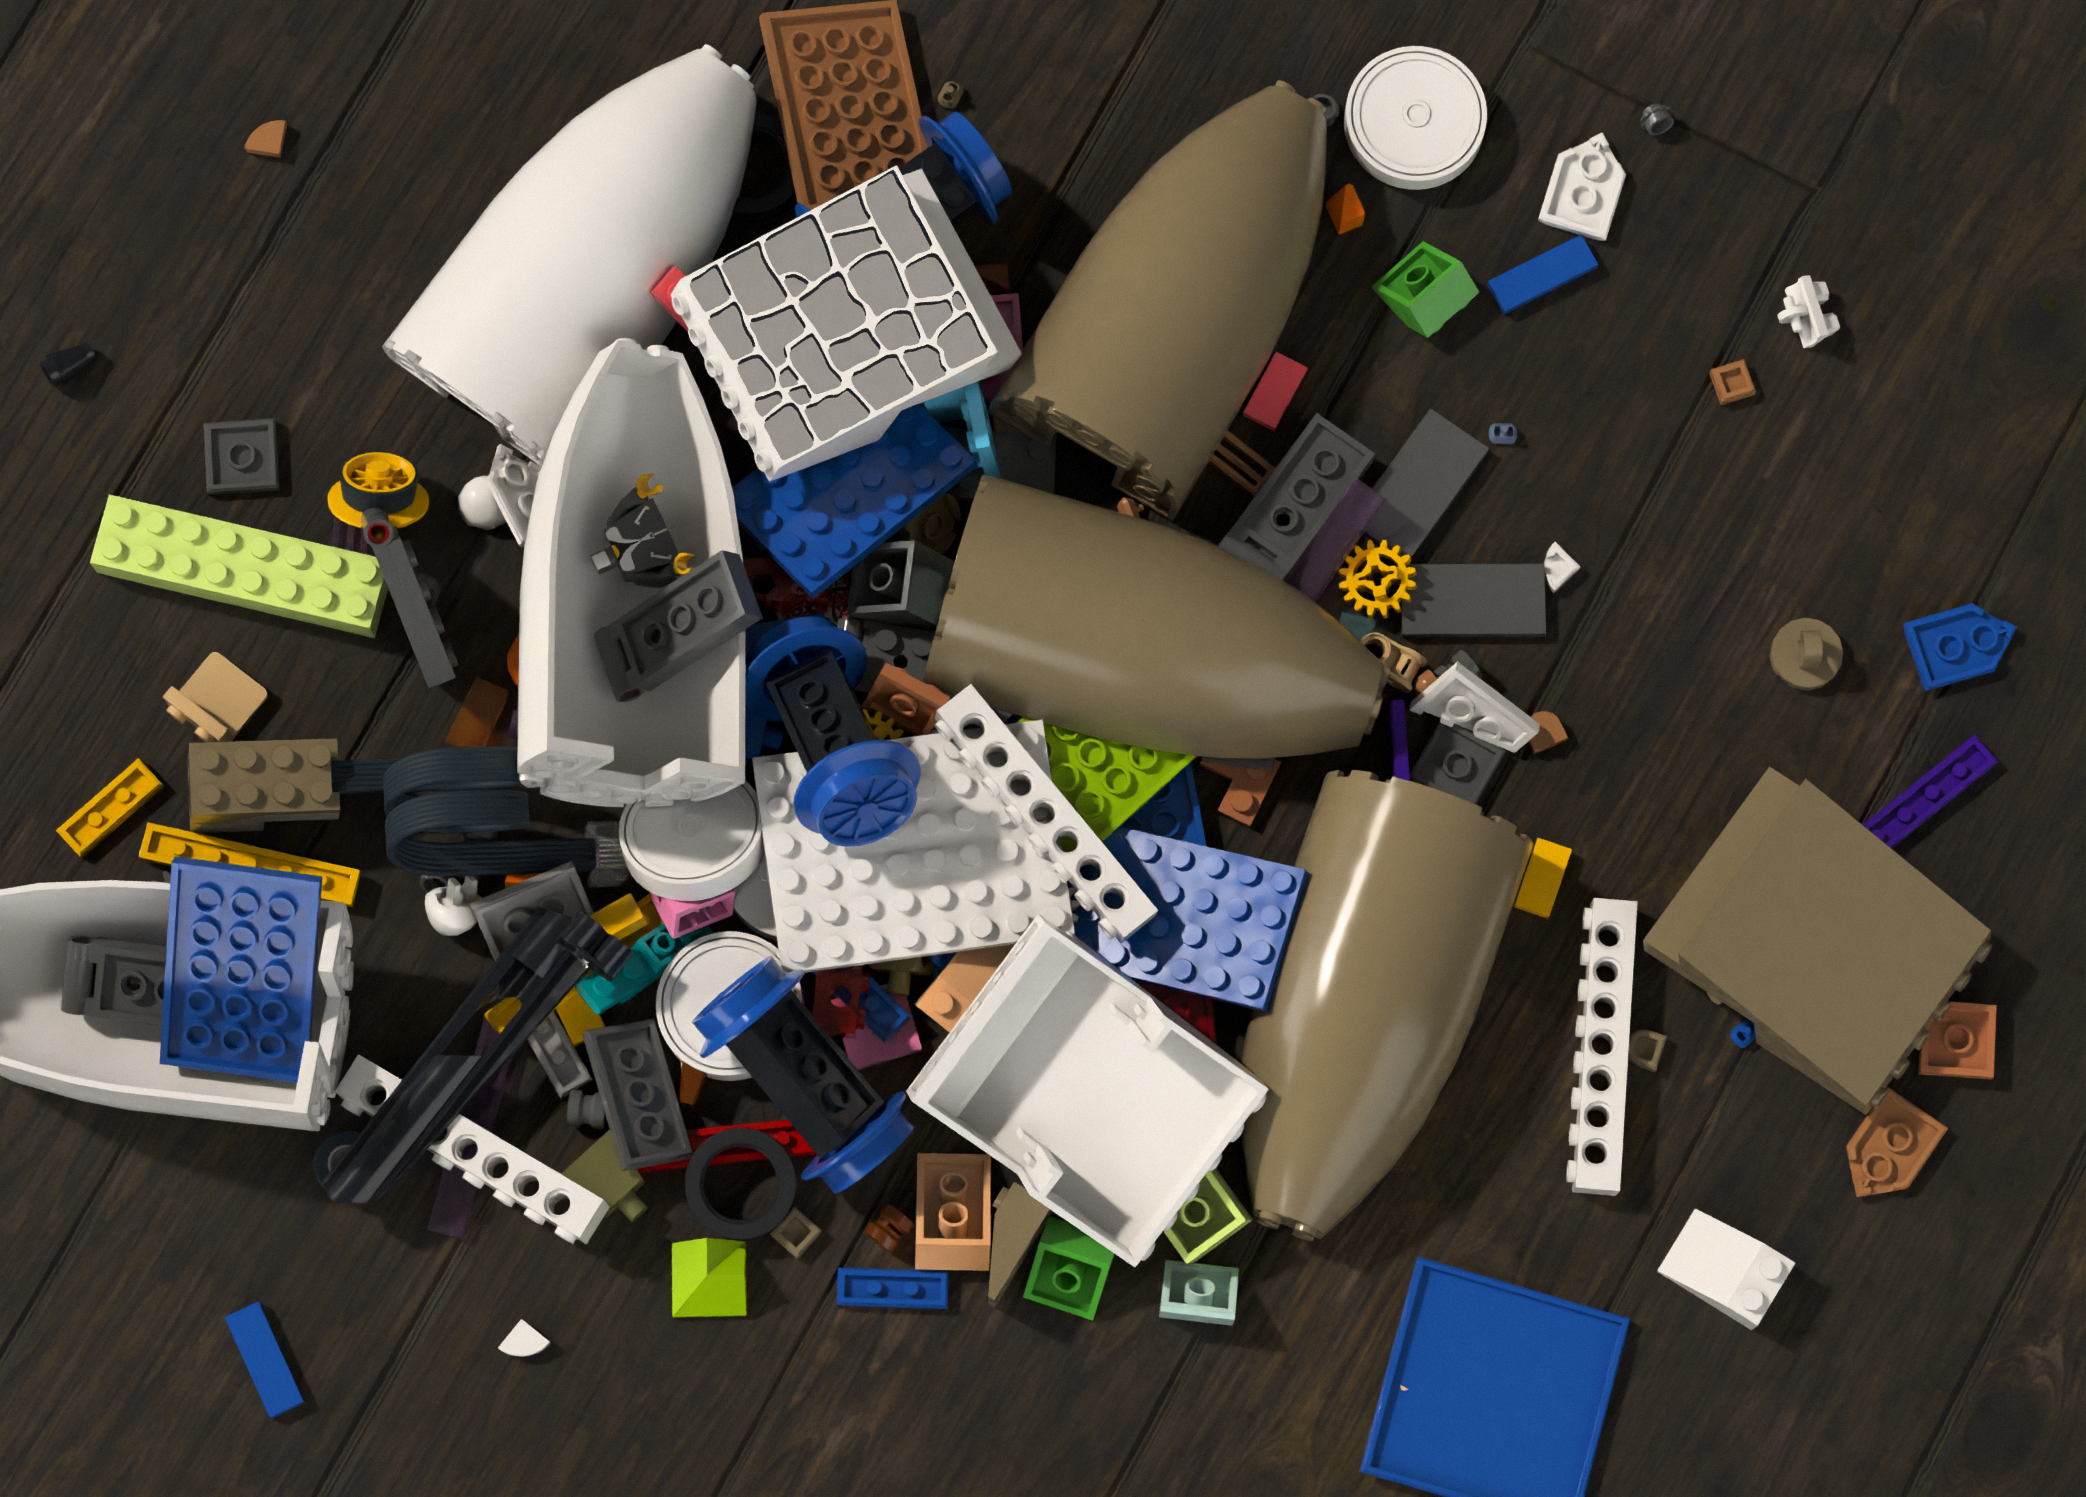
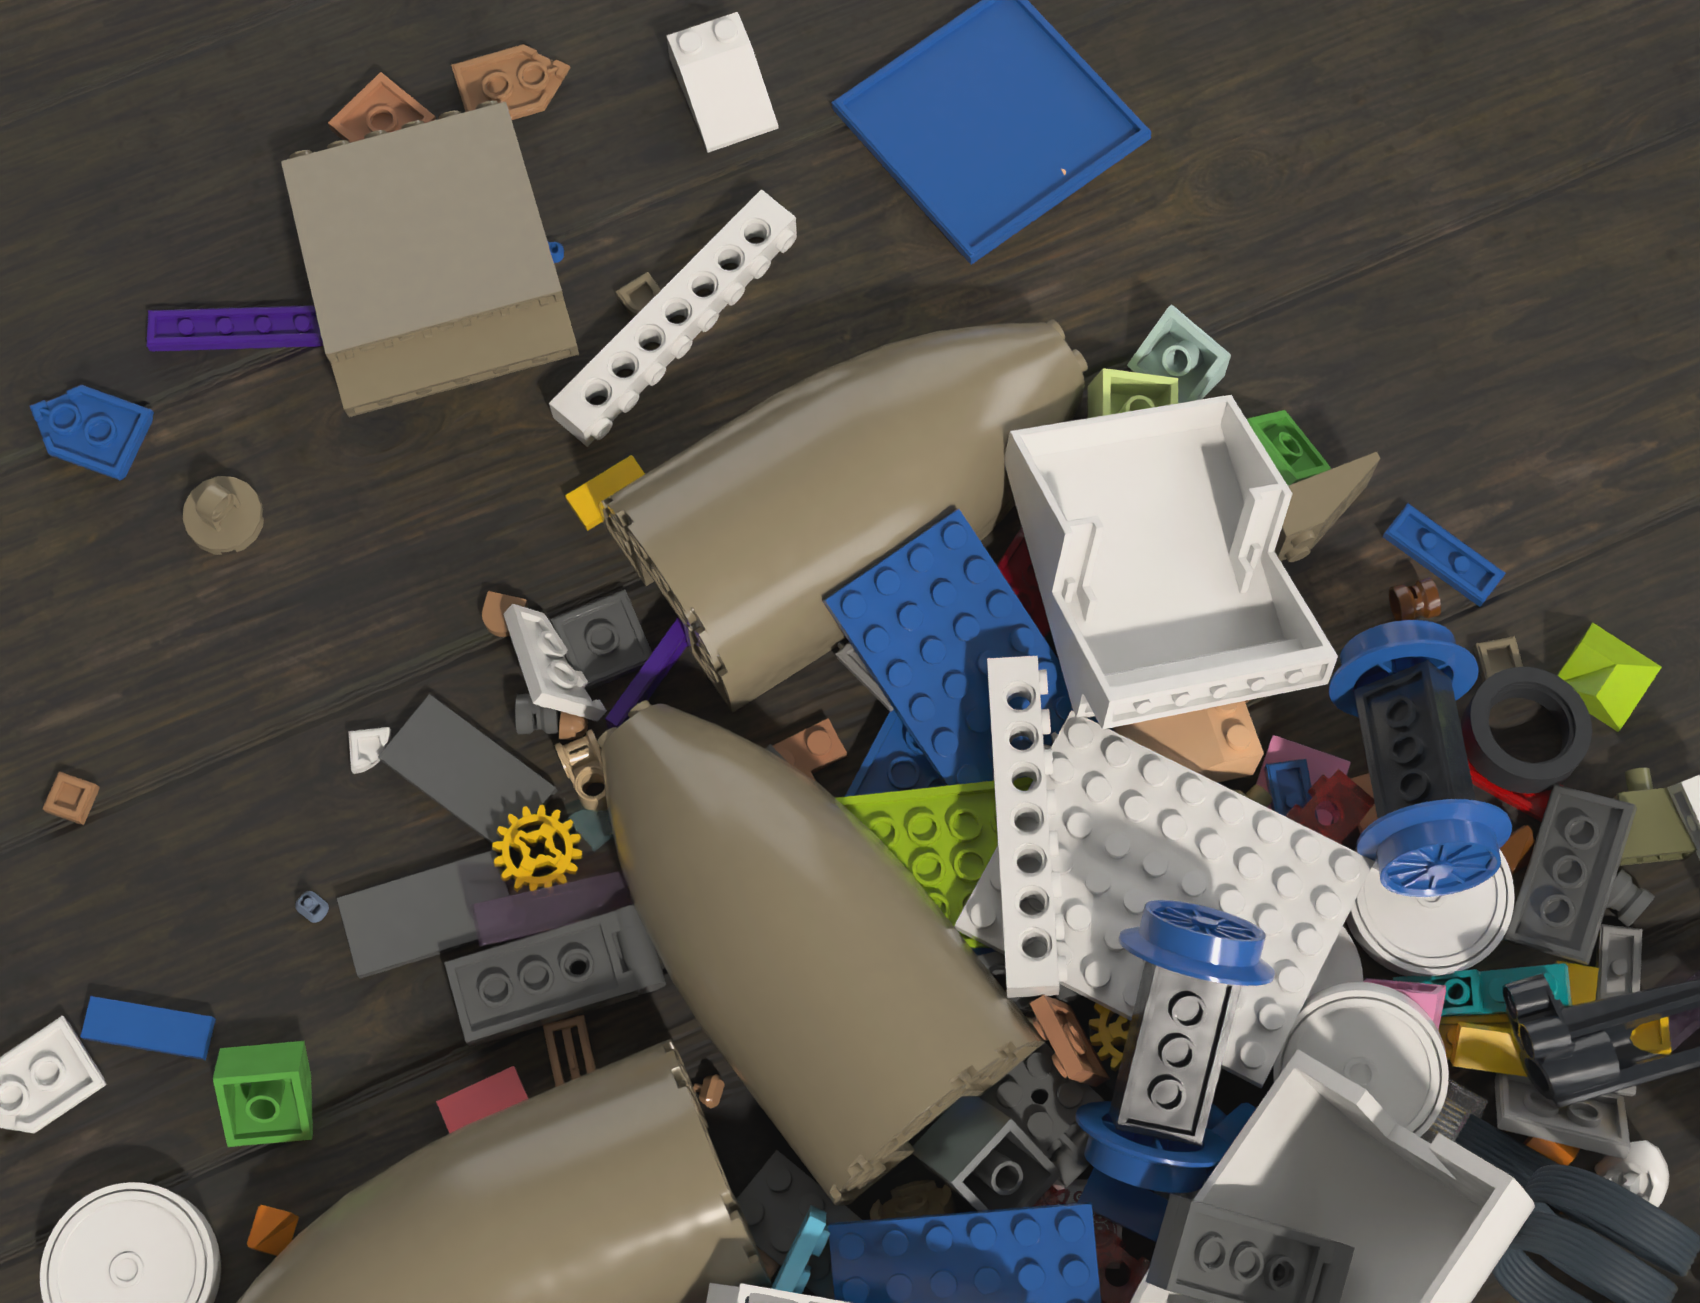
camera: 140 degrees left, 5 degrees down
light nougat slope [915,1153,991,1271] -> none

